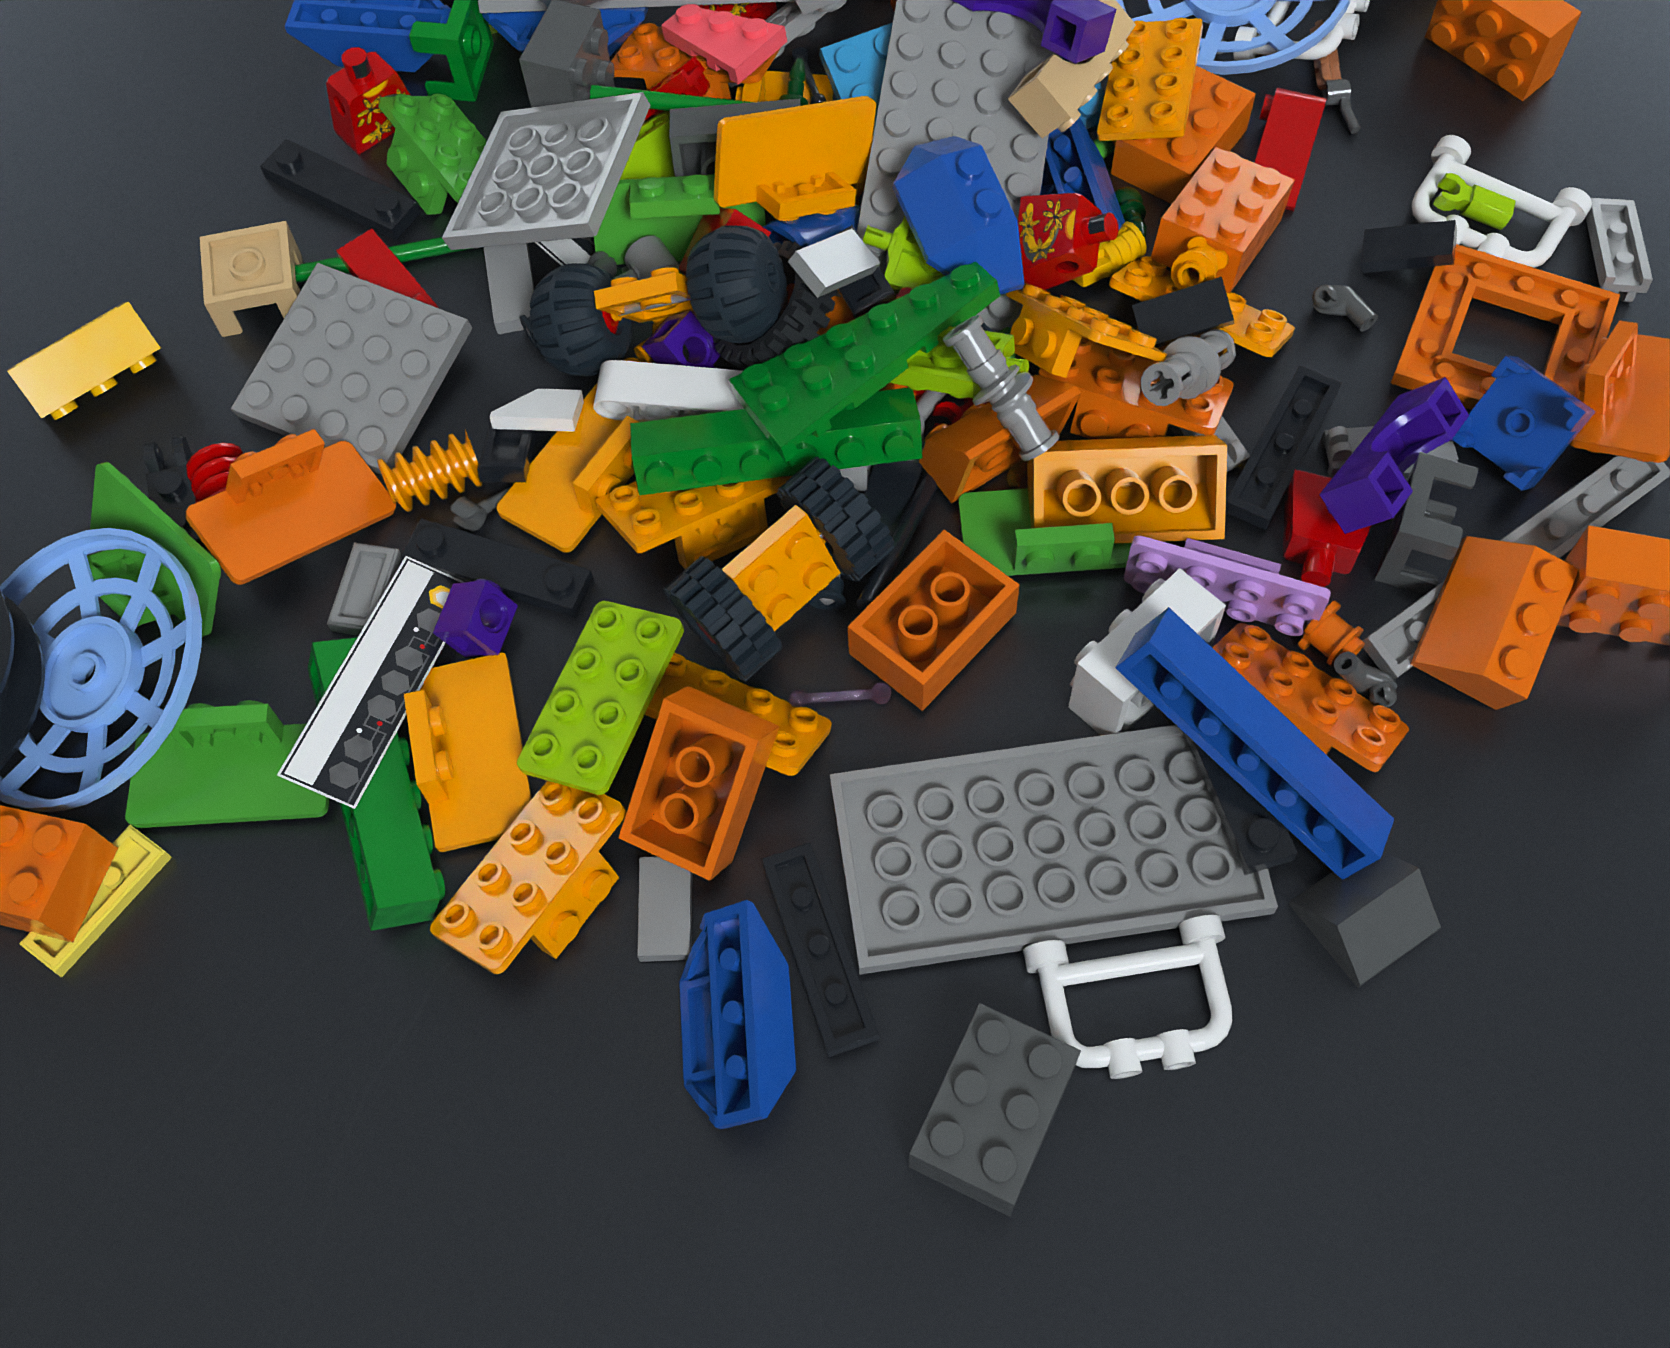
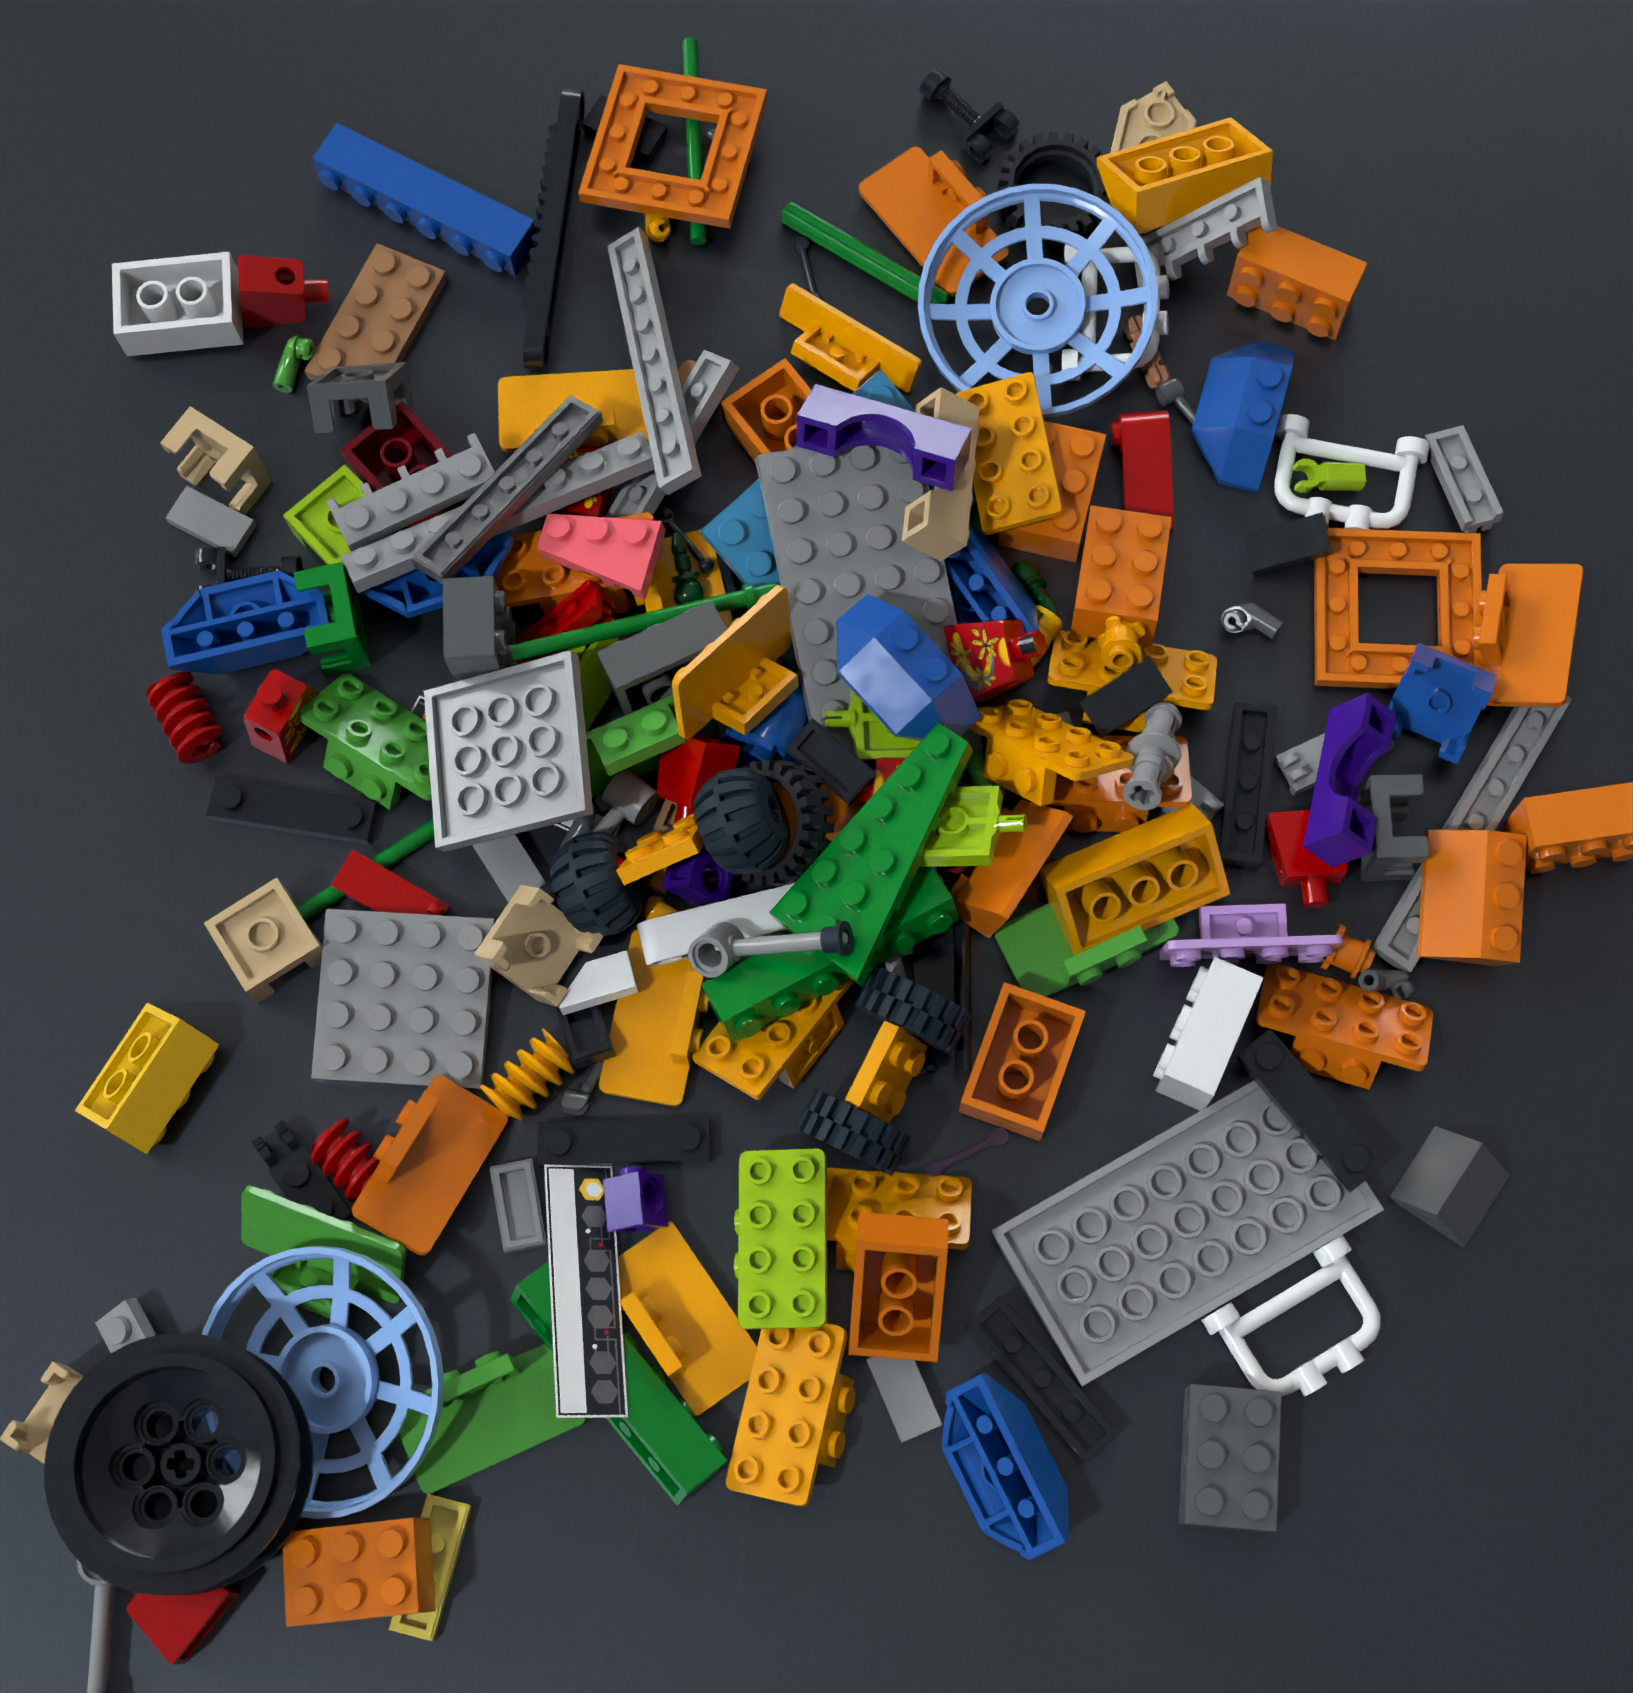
camera: 20 degrees left, 10 degrees up
tile [788,228,881,298] -> none
light grey piece [943,315,1059,461] -> none
blue brick [1115,607,1394,880] -> none
none -> red piece [145,671,223,764]
none -> tan panel [474,885,604,1007]
none -> light grey piece [688,921,854,978]
none -> blue wedge [1191,341,1296,493]

